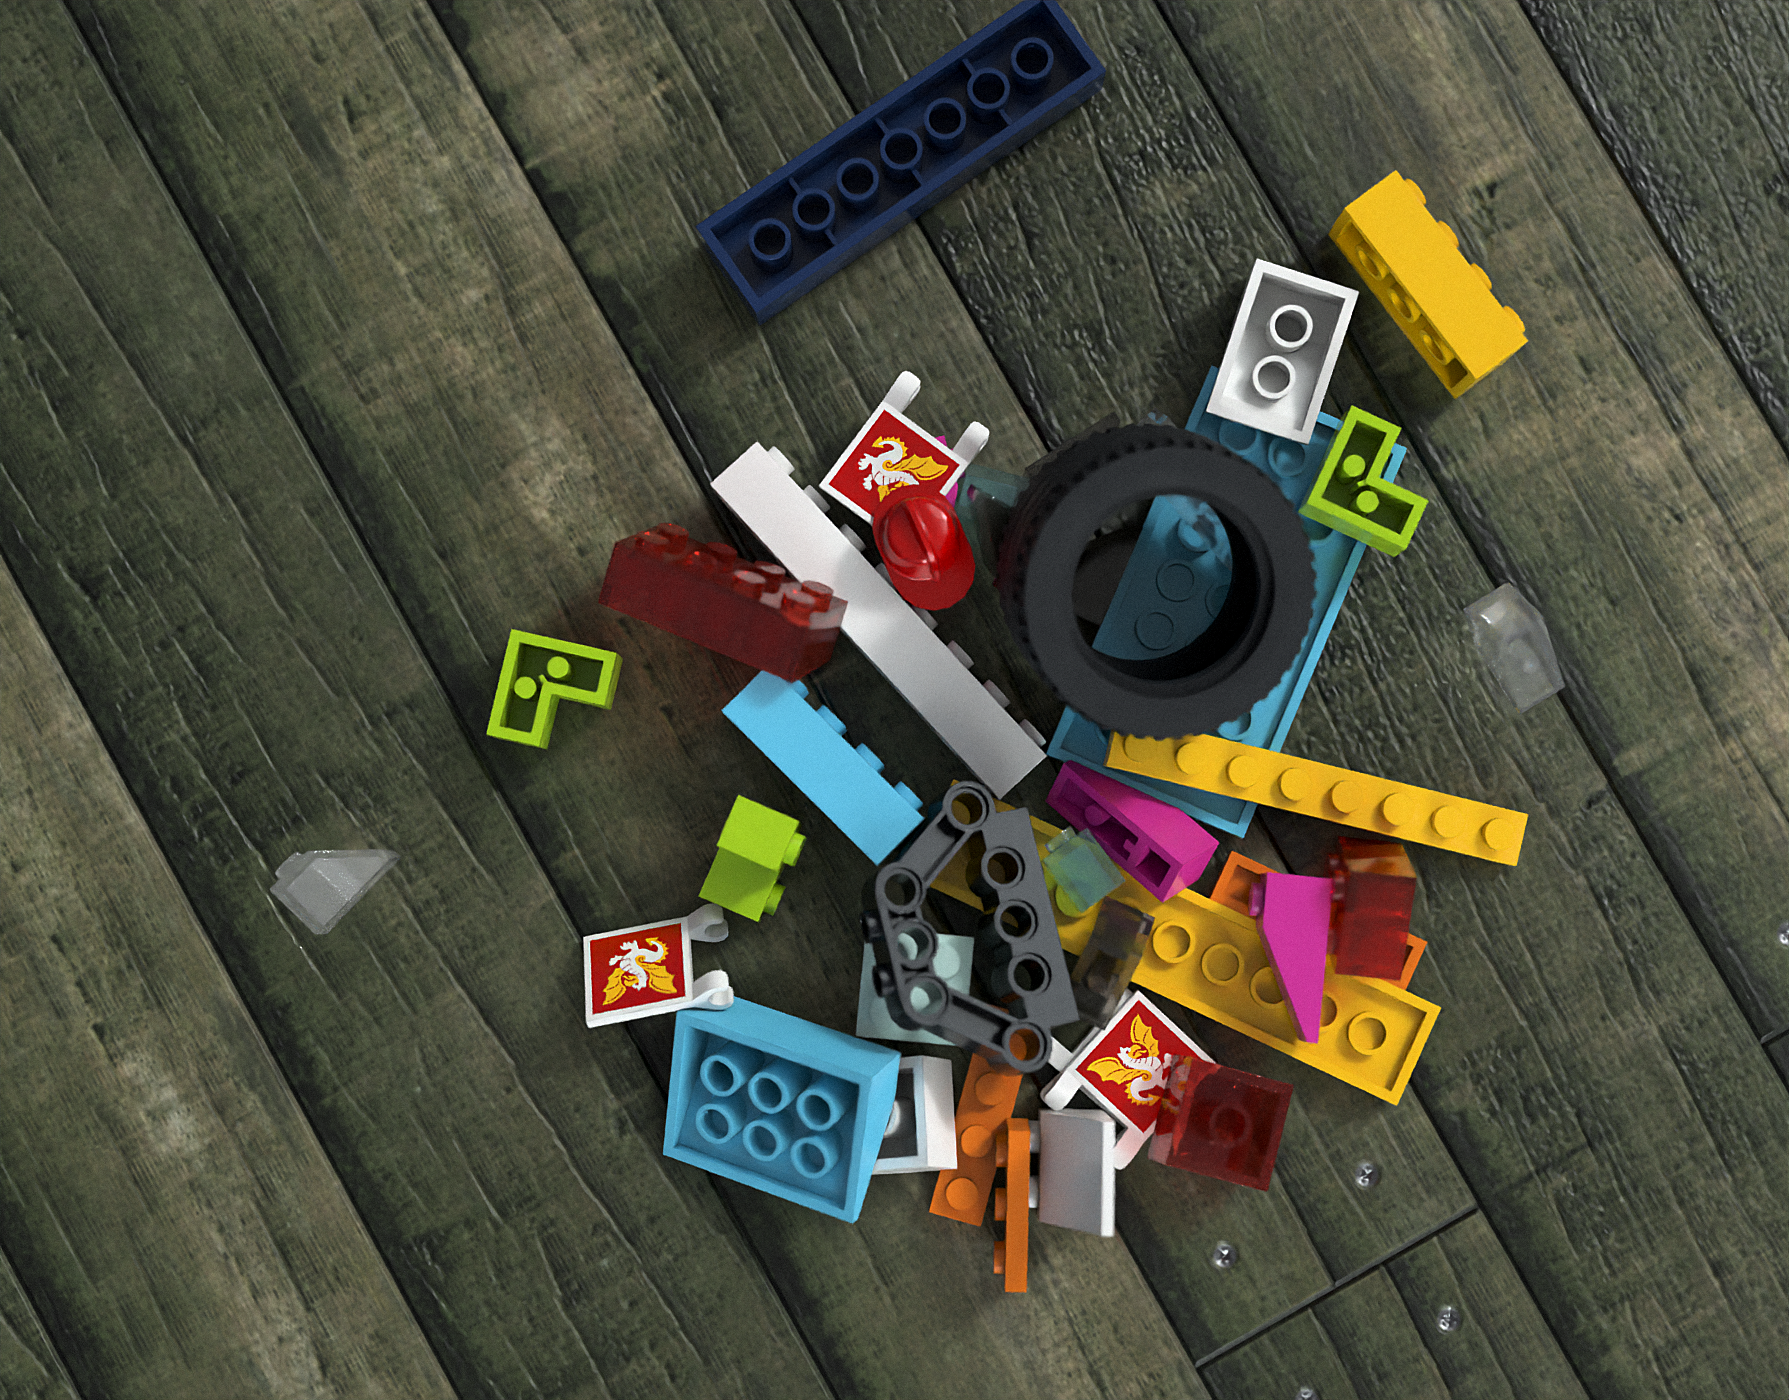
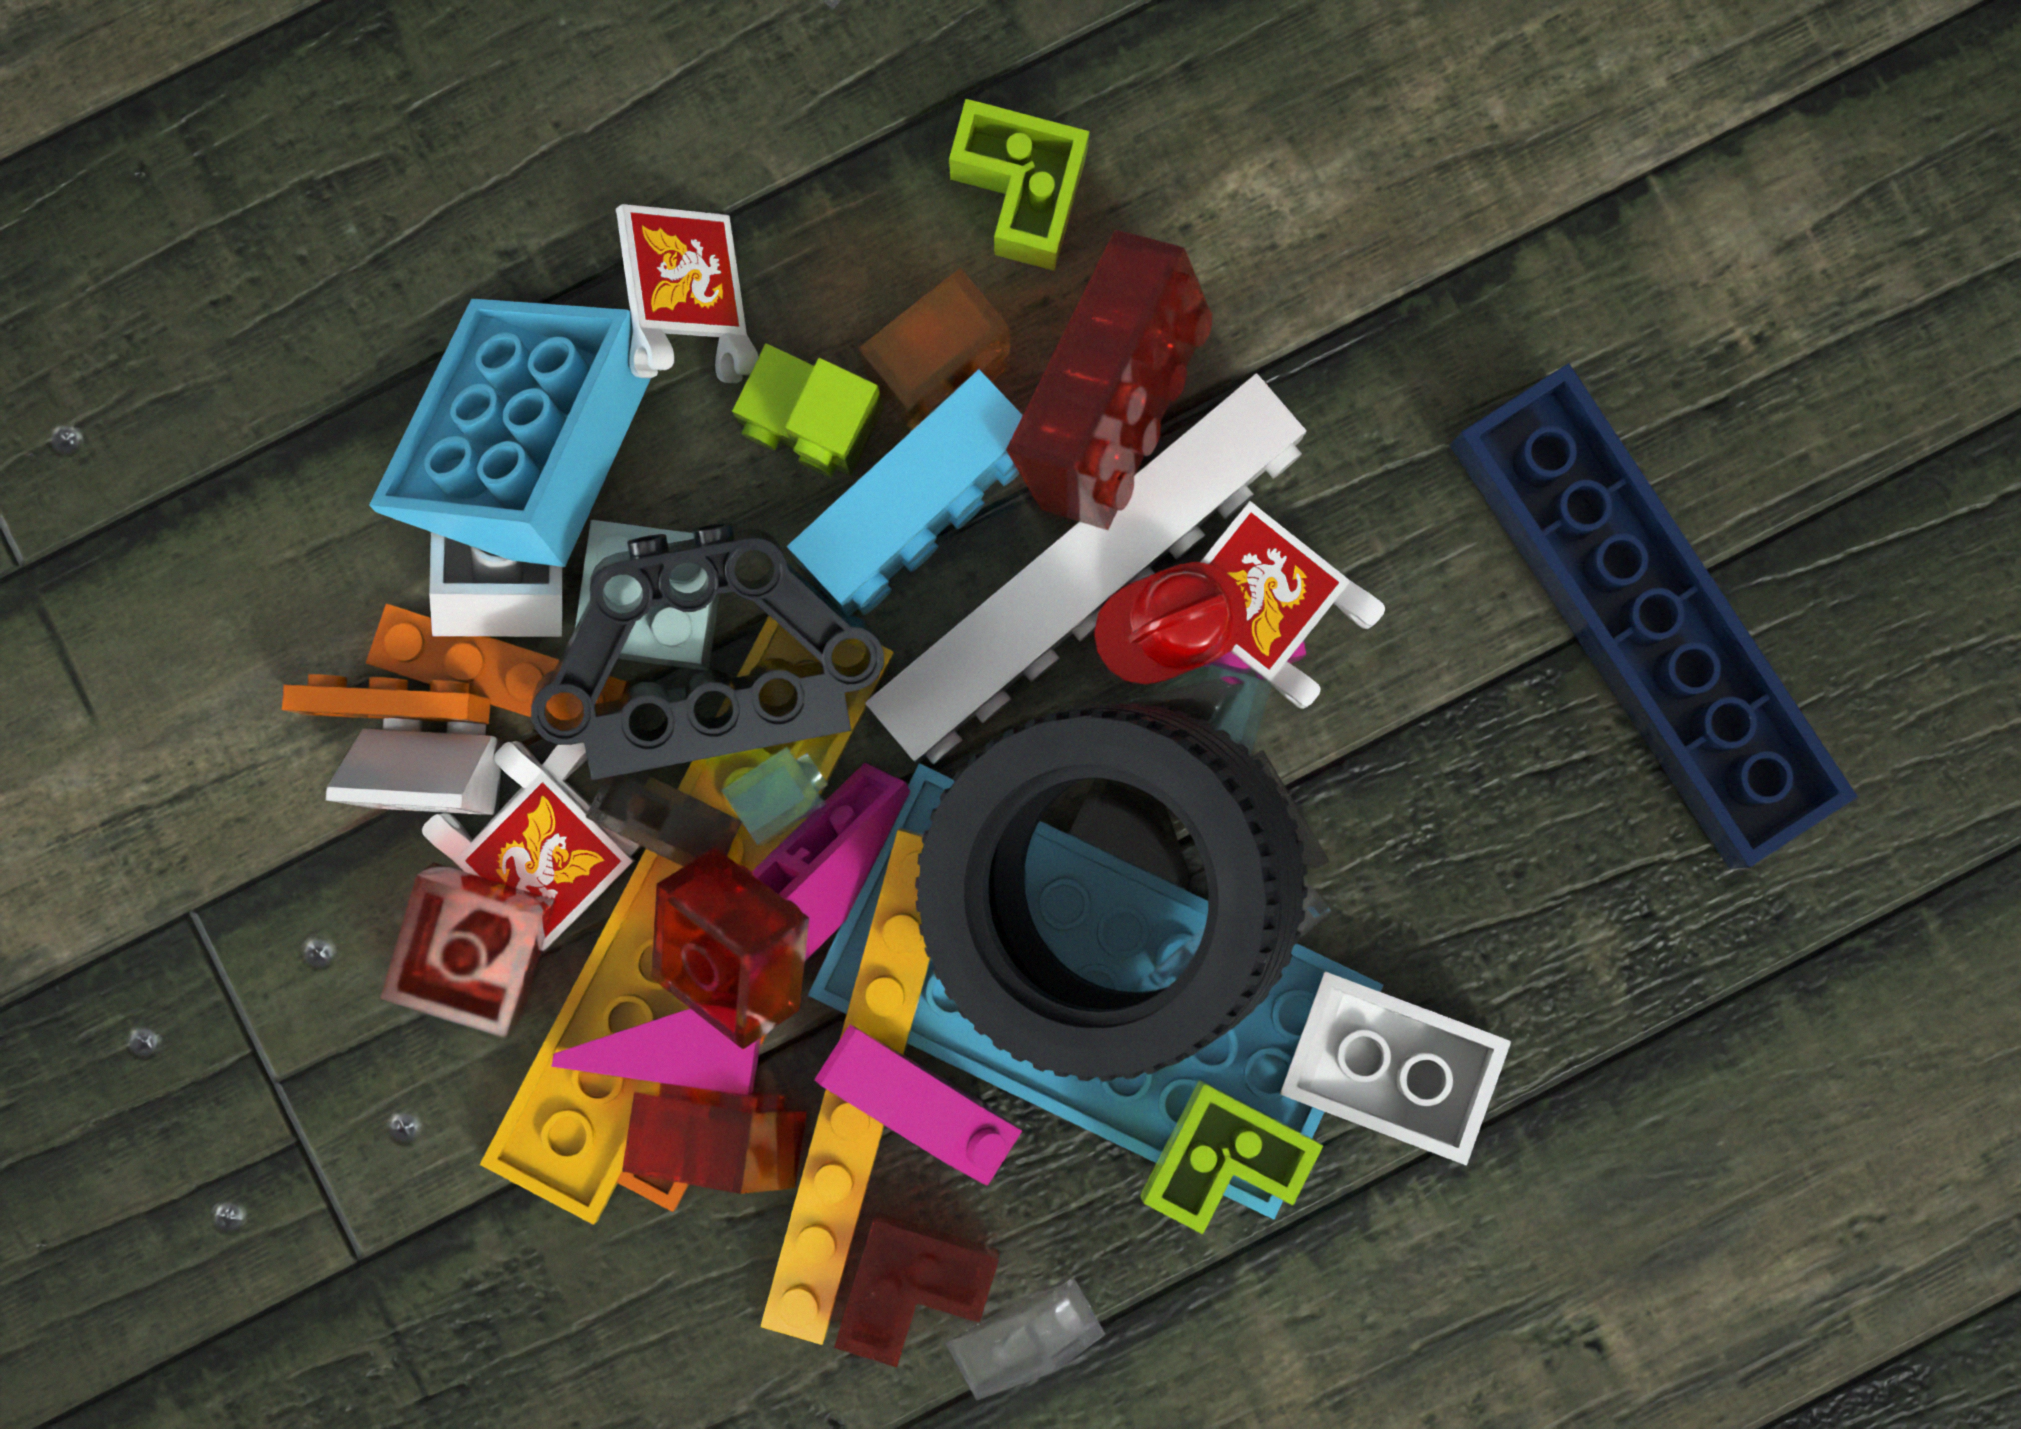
camera: 90 degrees right, 0 degrees up
yellow brick [1328,170,1528,399] -> none
none -> clear red brick [651,847,810,1050]
none -> dark pink slope [814,1024,1022,1186]
none -> clear red brick [834,1212,1000,1367]
none -> clear orange brick [859,267,1010,431]

